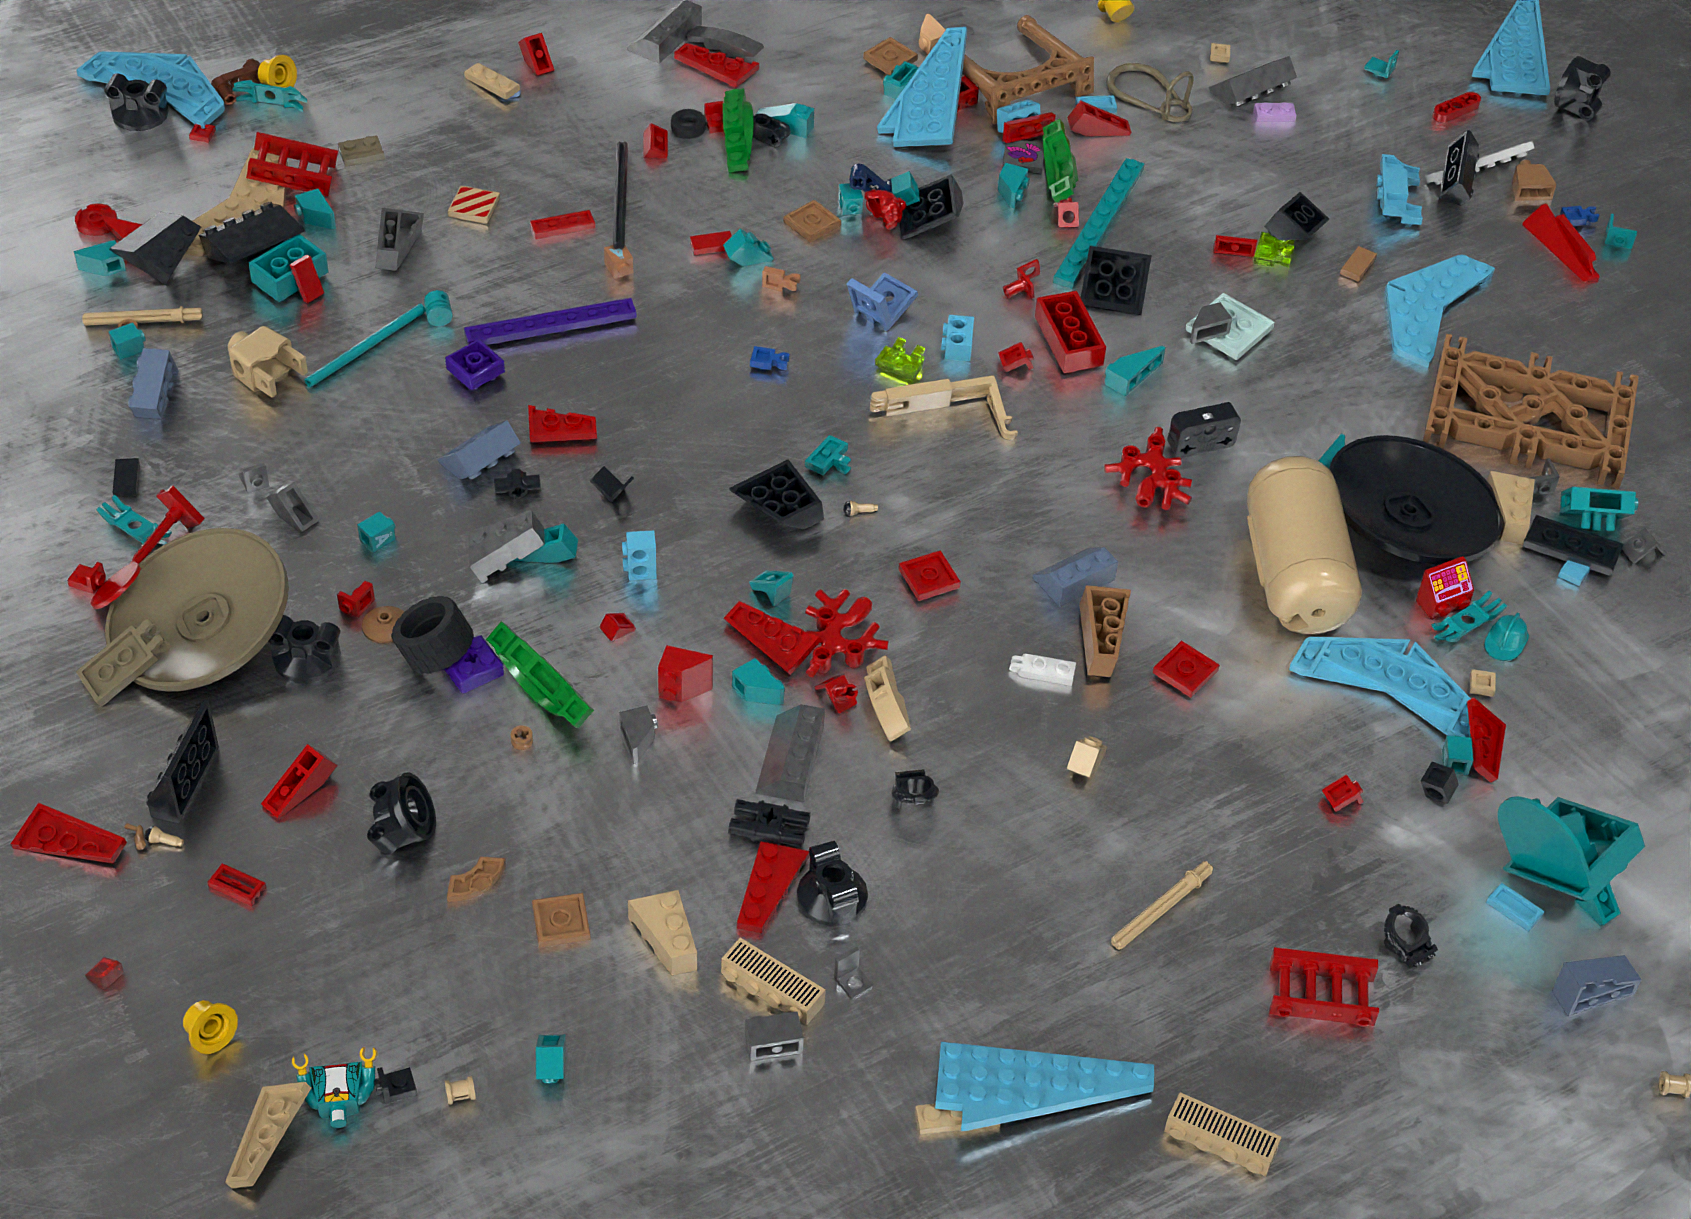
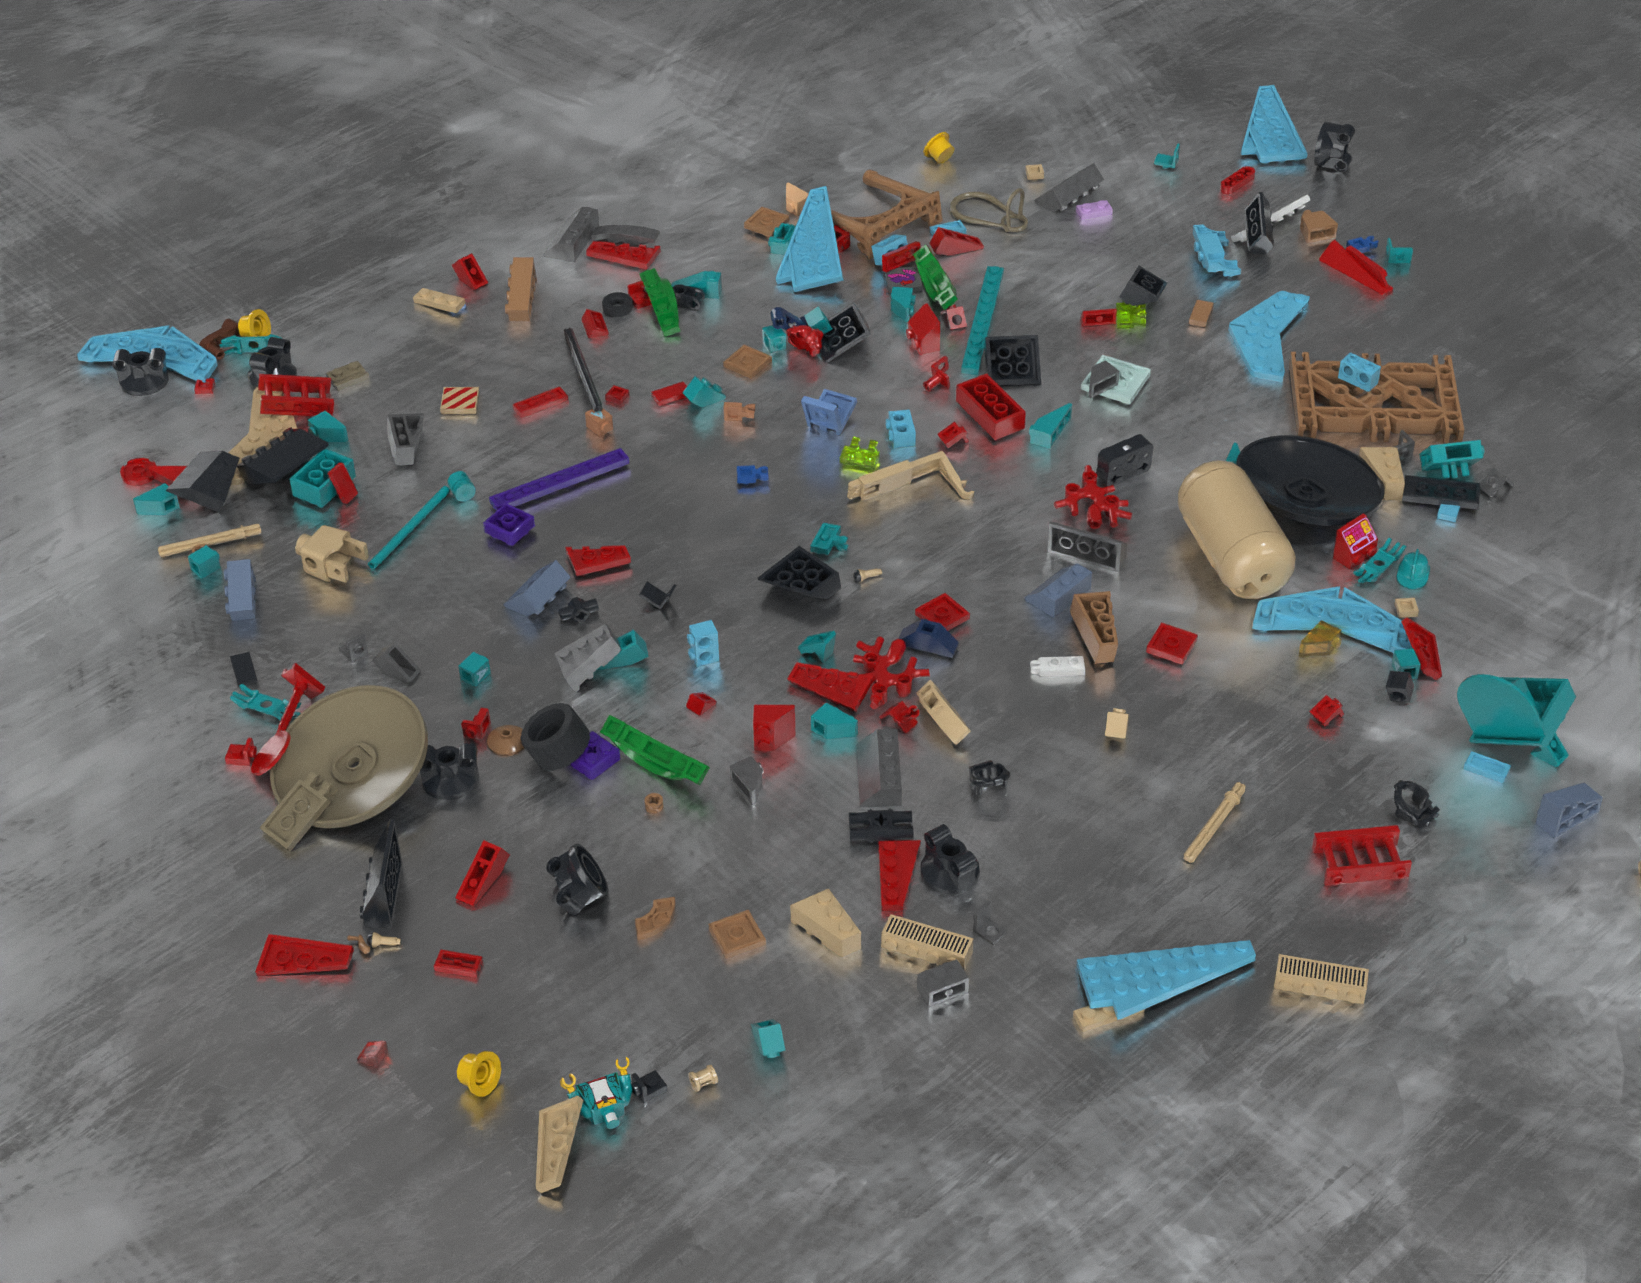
camera: 10 degrees left, 5 degrees down
none -> black piece [248,337,297,387]
none -> medium nougat wedge [505,257,537,321]
none -> red tile [605,385,629,405]
none -> dark blue slope [898,619,959,658]
none -> red slope [906,303,940,355]
none -> flat silver slope [1047,521,1128,572]
none -> clear yellow slope [1299,620,1342,657]
none -> medium azure brick [1338,353,1381,392]

